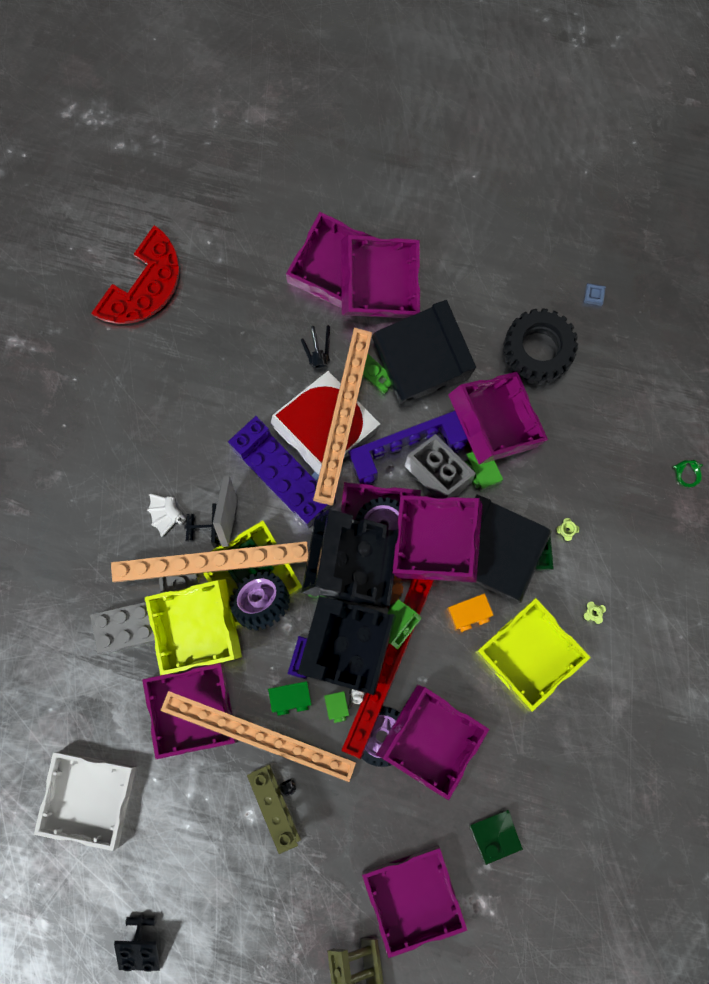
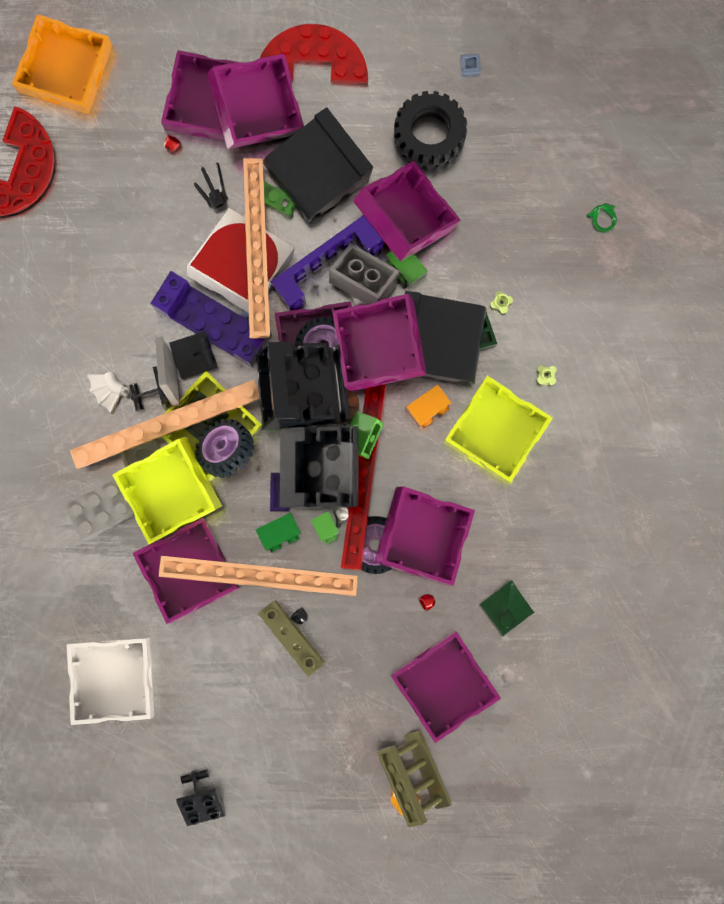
camera: 20 degrees left, 5 degrees up
none -> light orange tile [12,14,113,115]
none -> red hinge [164,135,181,152]
none -> black plate [169,331,218,379]
none -> red plate [260,24,368,85]
none -> red hinge [419,594,435,611]

